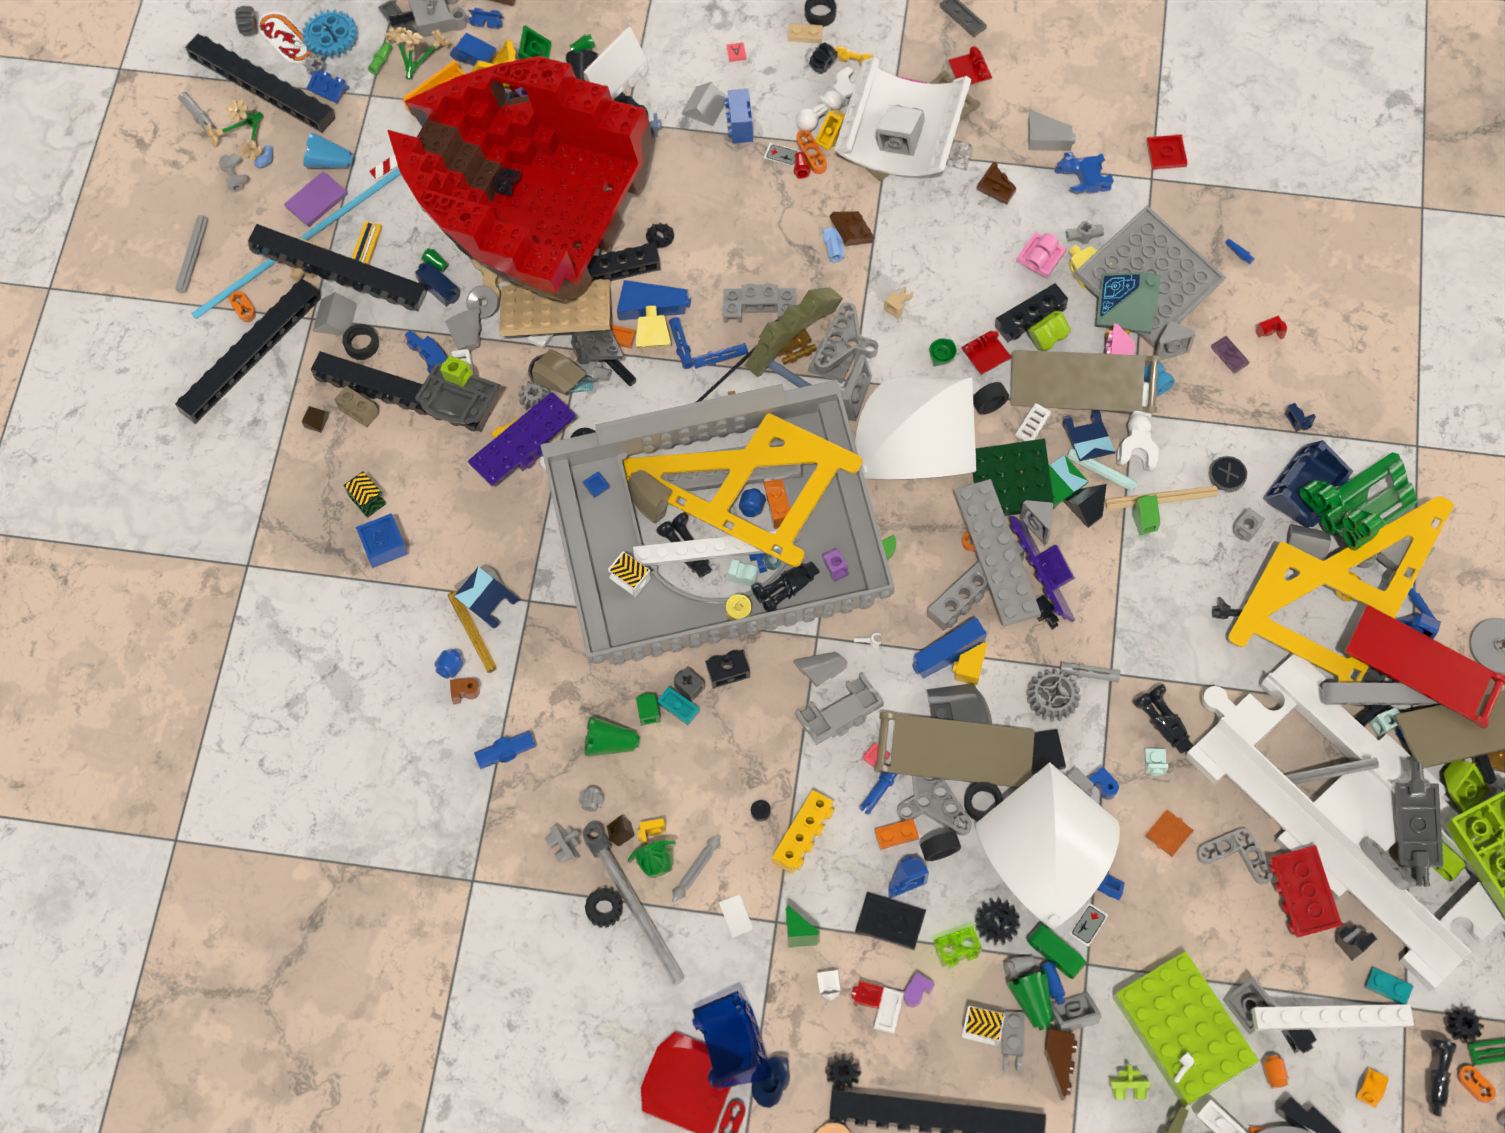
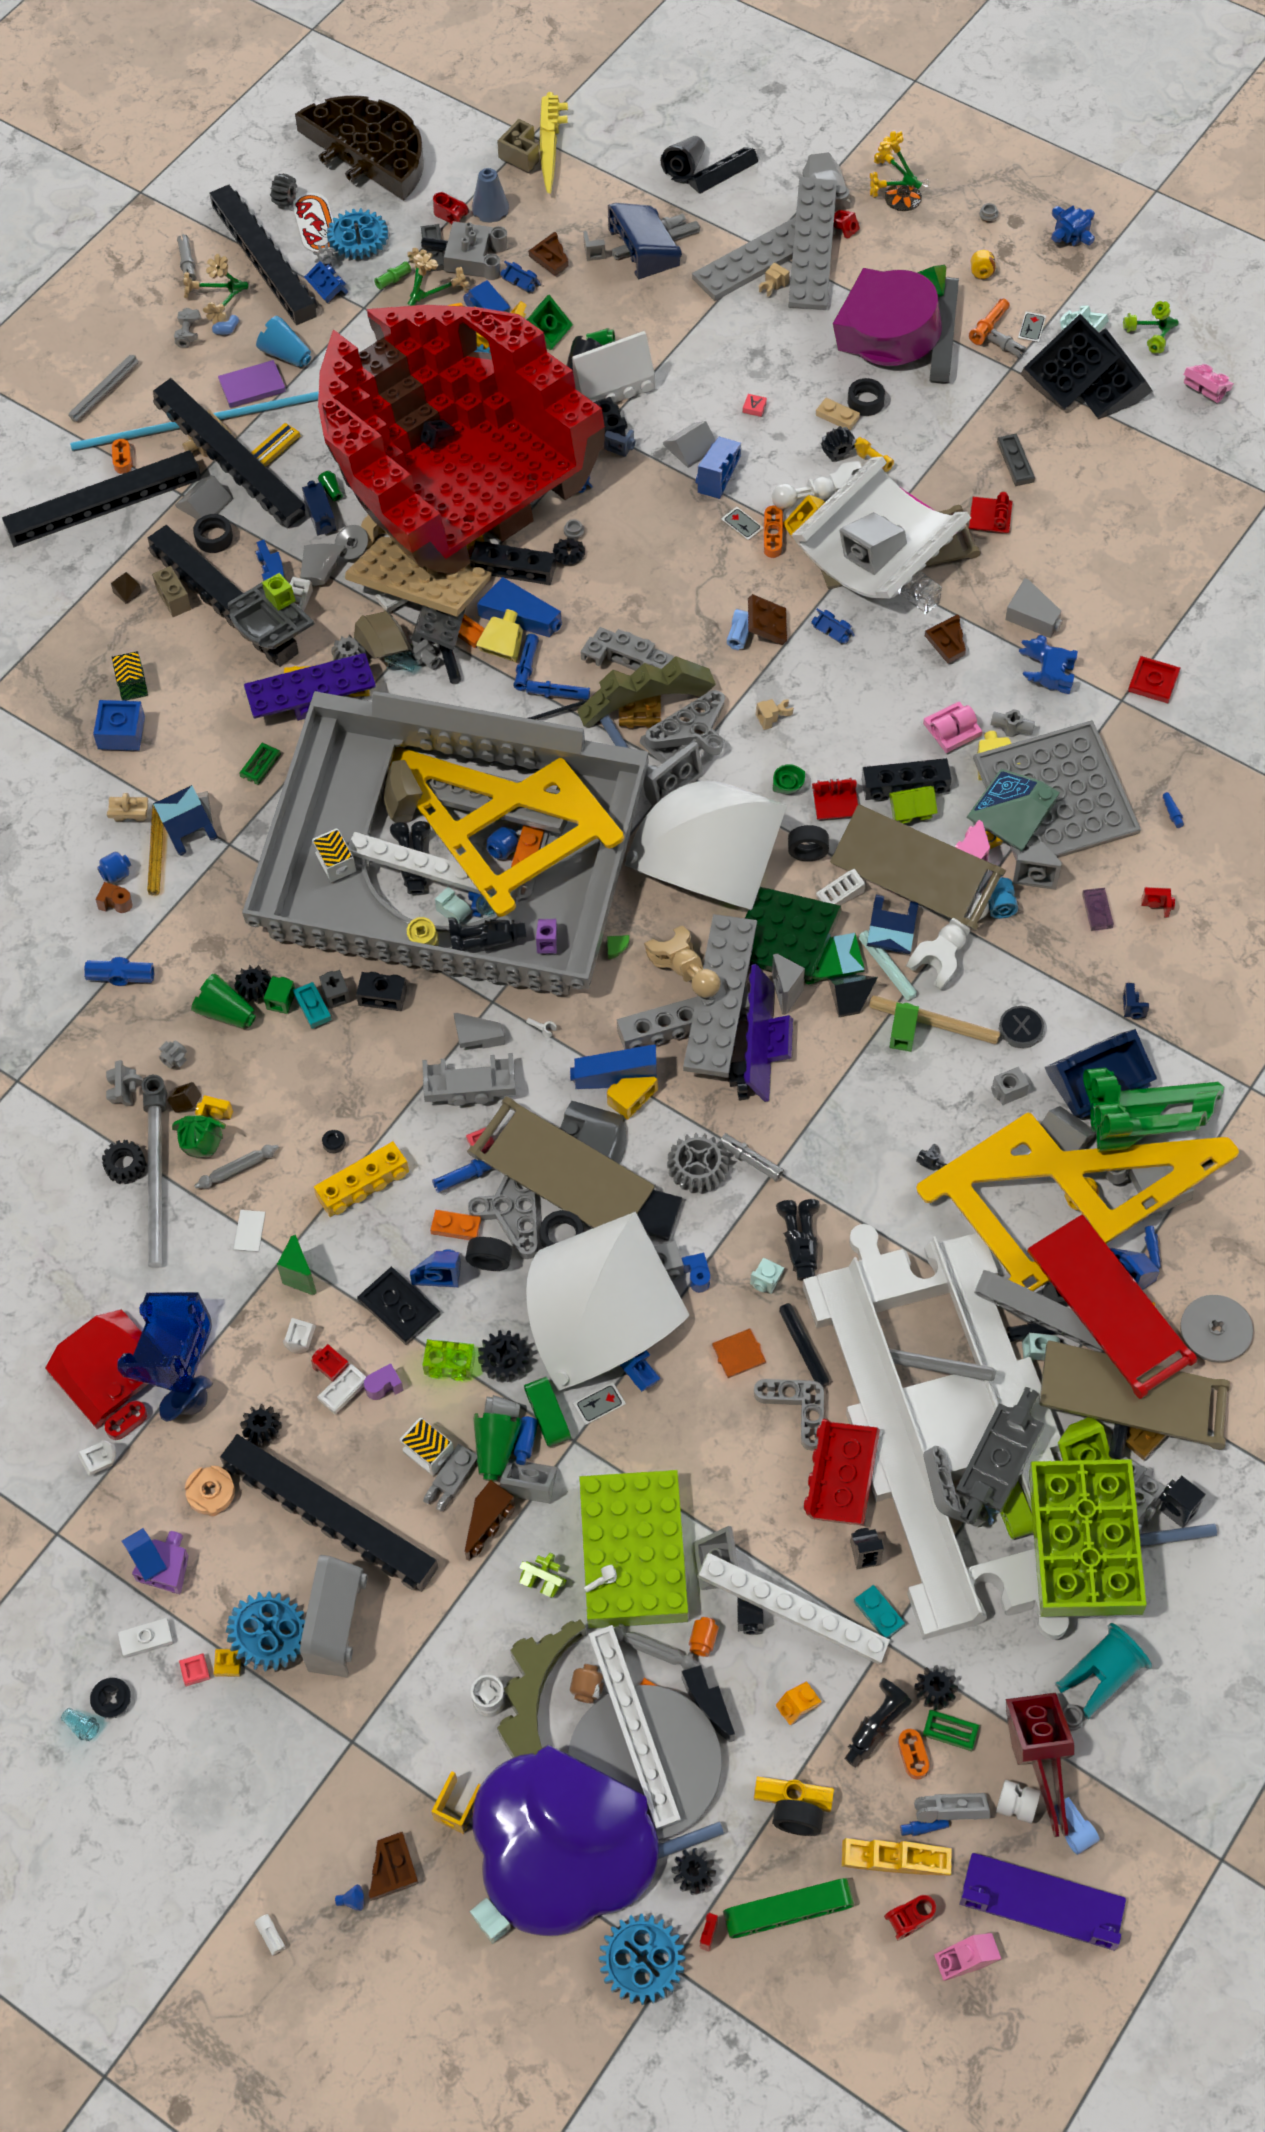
camera: 25 degrees right, 5 degrees down
blue tile [583,472,610,498] -> none
red cone [793,152,811,179] -> none
none -> tan hips [107,793,149,822]
none -> black gear [234,964,271,1003]
none -> green tile [239,742,281,785]
none -> light grey plate [564,519,584,539]
none -> light grey wheel [613,1624,700,1670]
none -> tan piece [644,925,720,998]
none -> black axle [779,1303,829,1387]
none -> blue hinge [811,608,854,644]

